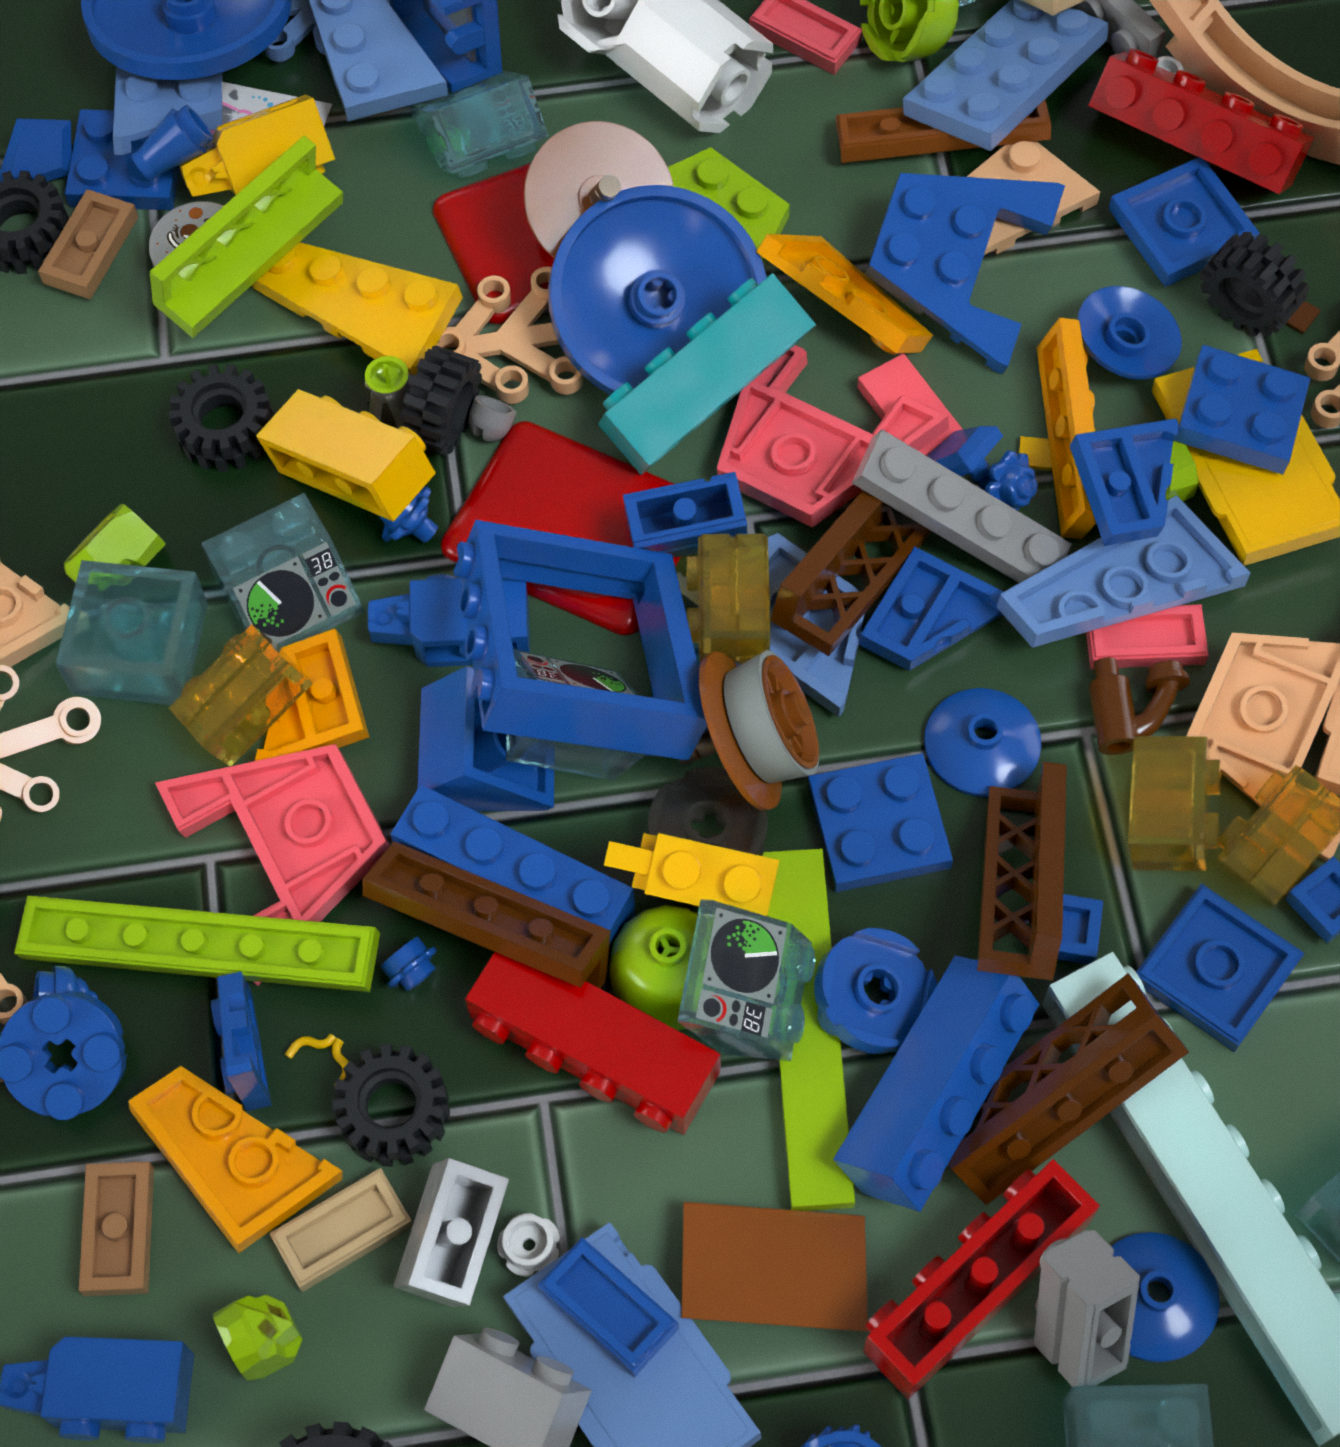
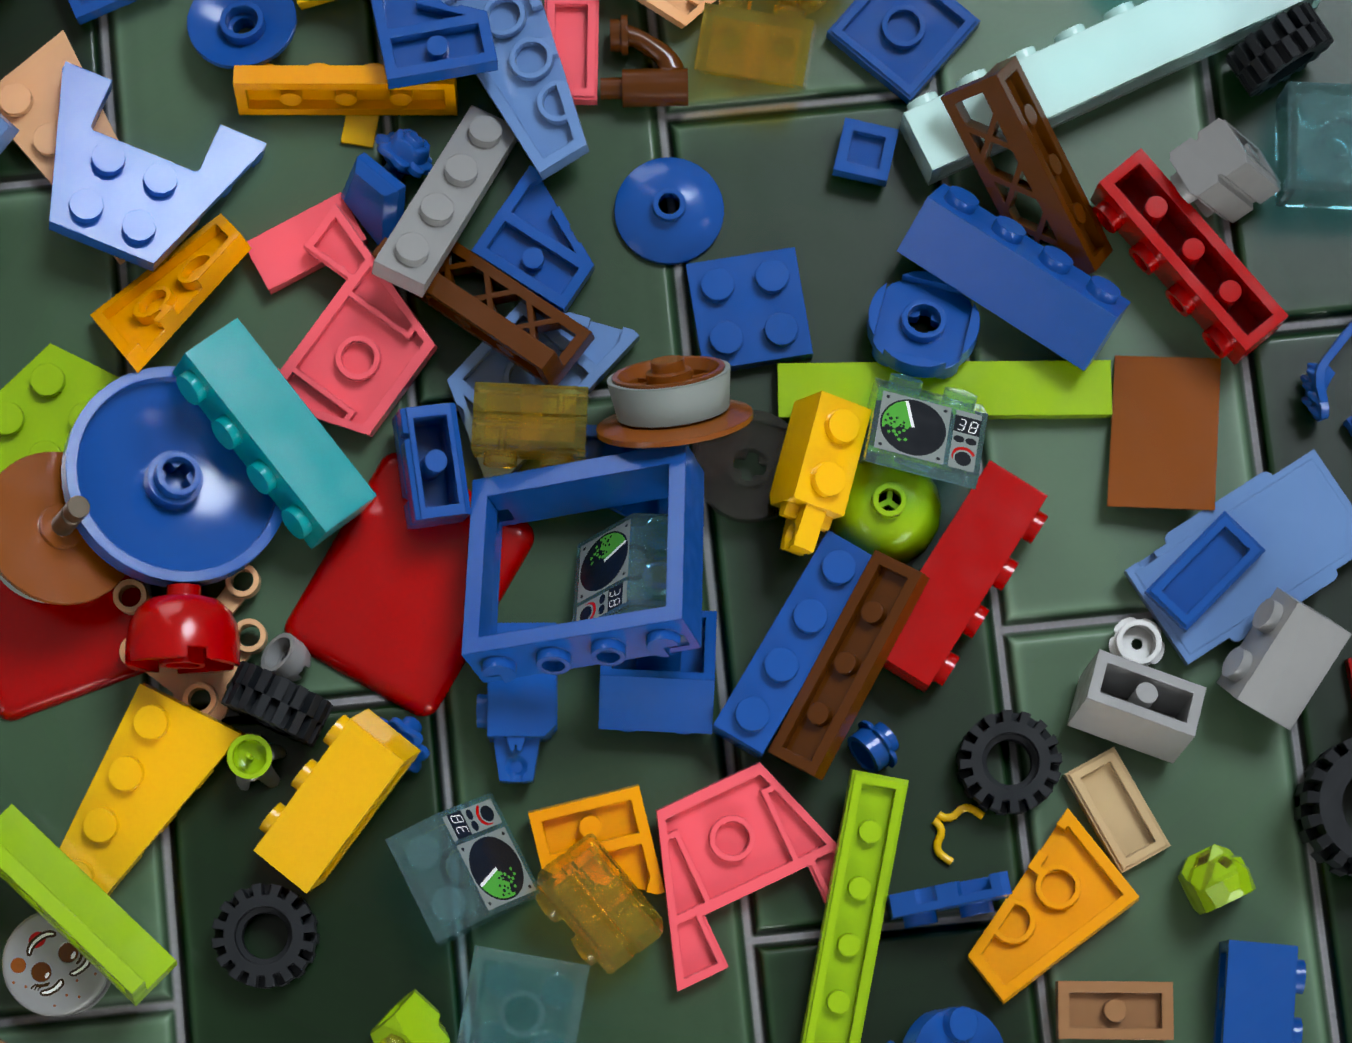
camera: 90 degrees left, 15 degrees up
reddish brown fence [977,762,1067,981] -> none
blue dish [1111,1232,1220,1363] -> none
none -> red cylinder [125,583,240,674]
none -> black tyre [1225,2,1334,97]

